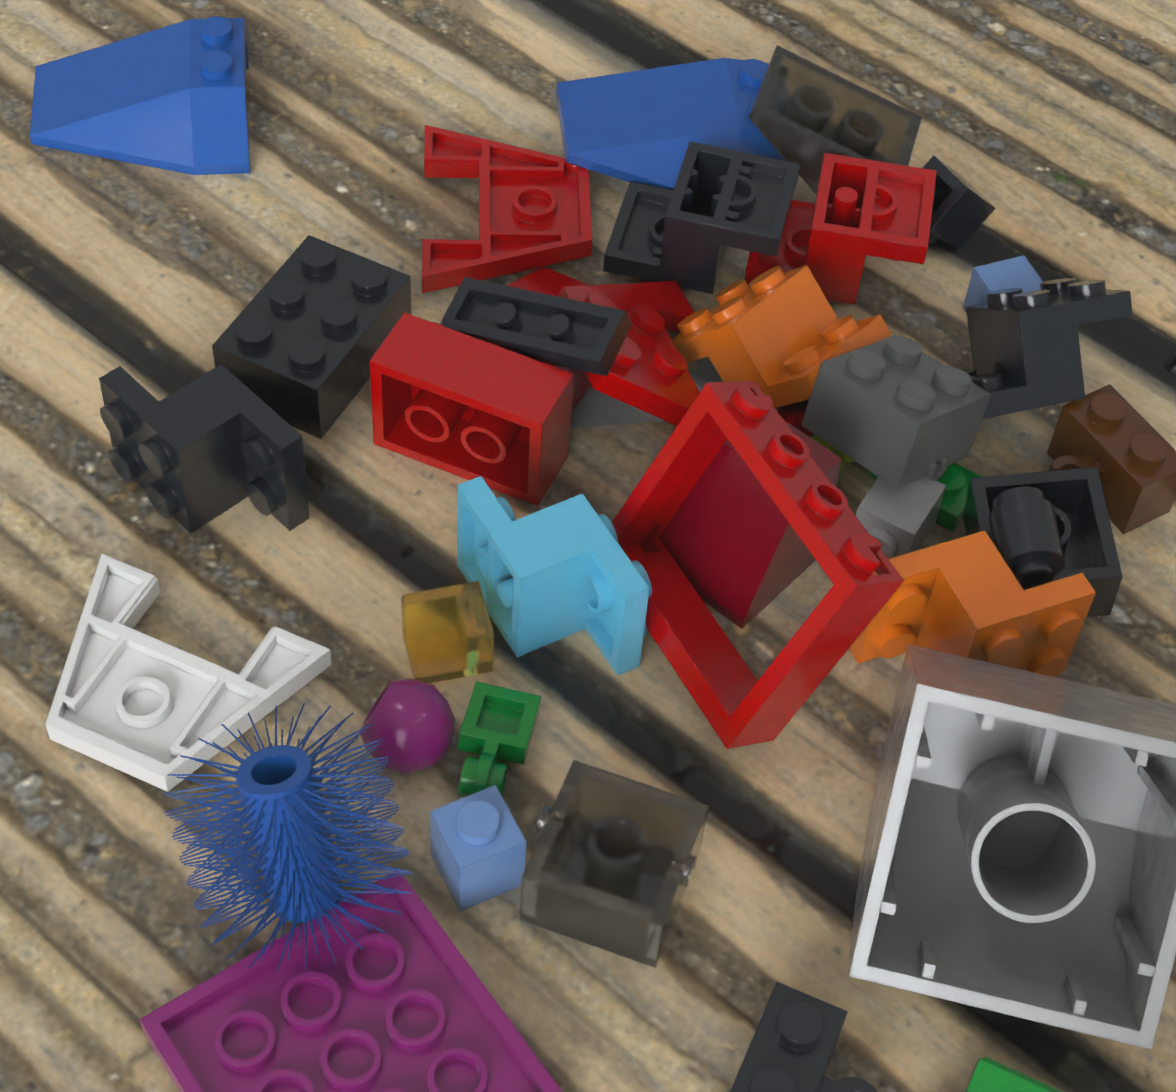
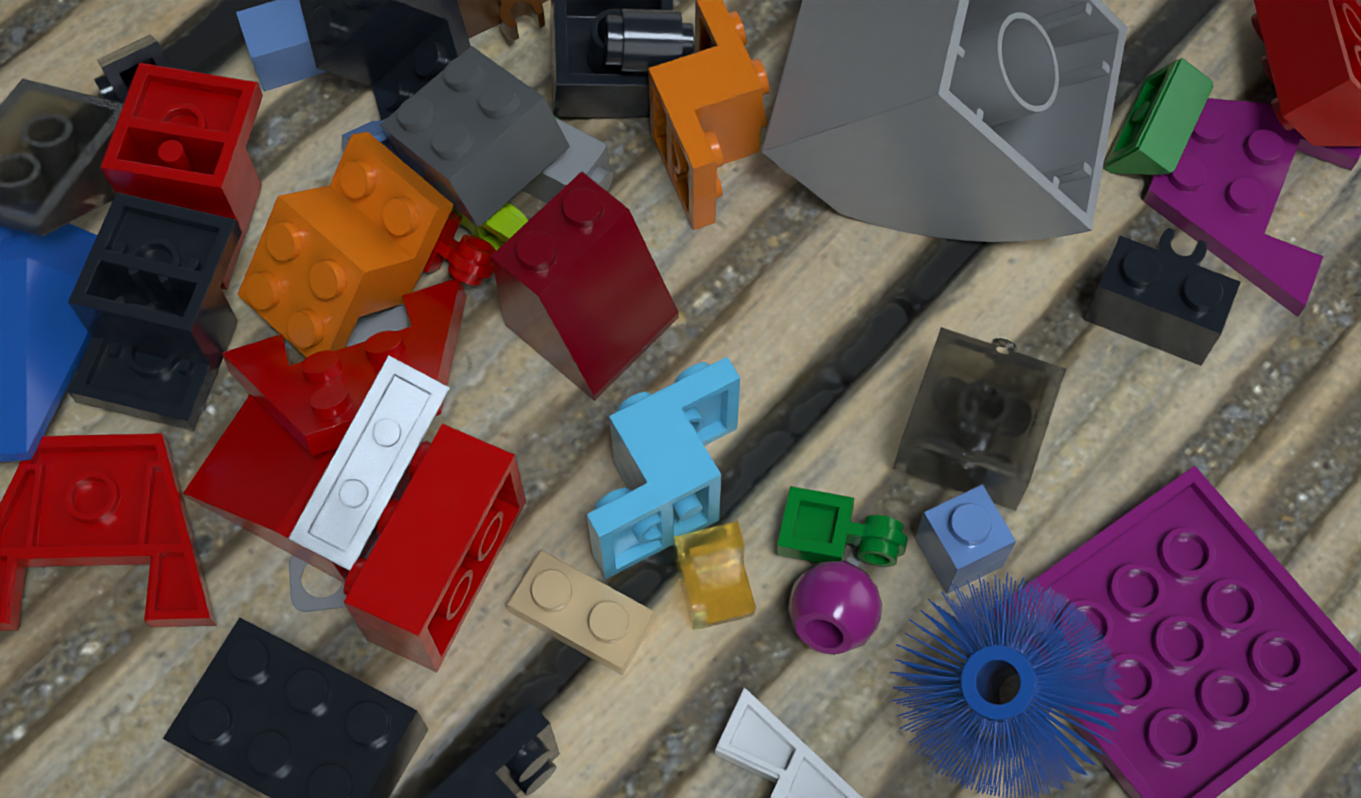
camera: 85 degrees left, 15 degrees up
red window [612,381,904,749] -> none
none -> tan plate [507,550,656,676]

